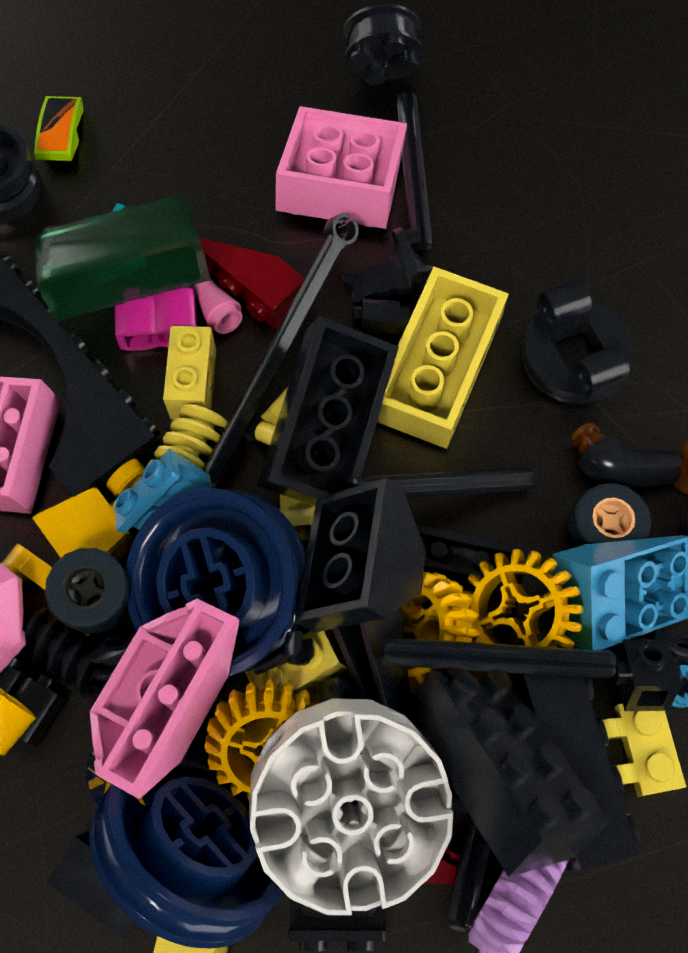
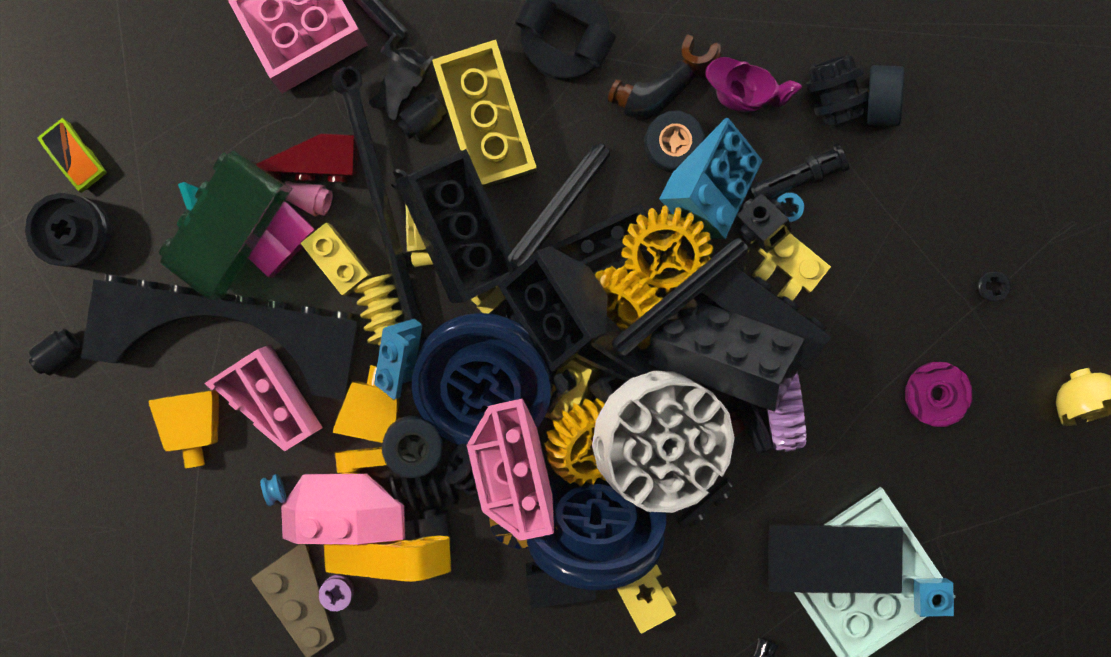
camera: 40 degrees left, 20 degrees up
yellow tile [106,459,145,498] -> none

